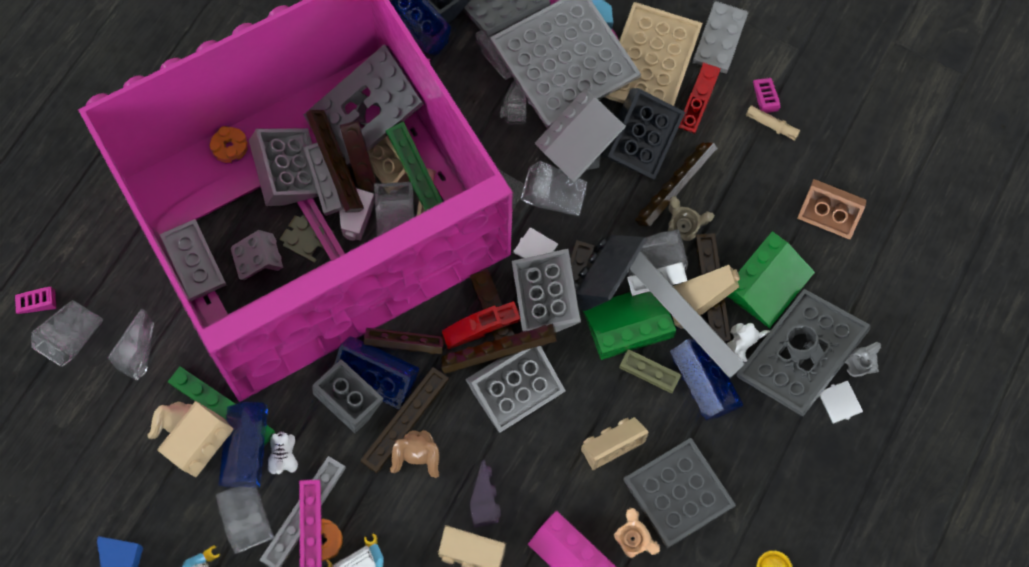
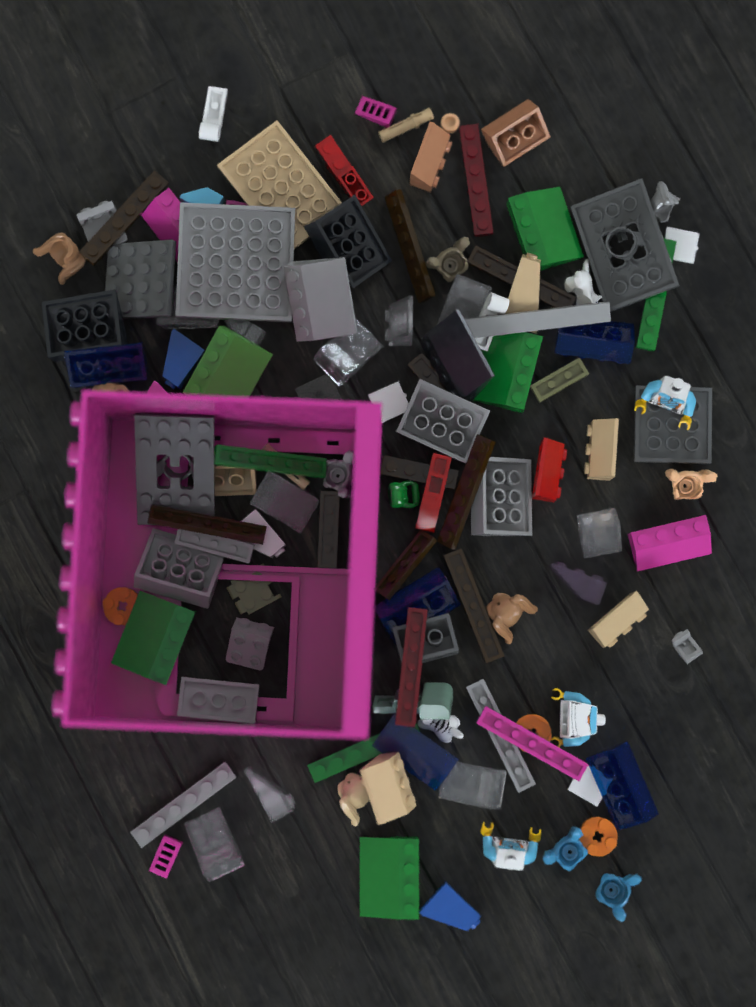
camera: 55 degrees left, 15 degrees up
dark brown plate [340,120,379,193] -> none
light grey plate [693,1,748,74] -> none
none -> green slope [111,591,195,685]
none -> light grey plate [130,761,237,848]
none -> blue slope [163,329,205,390]
none -> bright green slope [183,325,273,397]
none -> green slope [360,837,419,919]
none -> sand green plate [373,682,454,720]
none -> clear slope [385,296,413,346]
none -> green piece [388,480,420,508]
none -> dark red plate [395,607,428,728]
none -> nougat slope [410,122,452,192]
none -> light nougat tile [441,113,460,133]
none -> dark red plate [459,124,493,237]
none -> red slope [532,438,567,502]
none -> clear slope [577,508,622,558]
none -> torso [634,376,696,430]
none -> green plate [636,238,677,352]

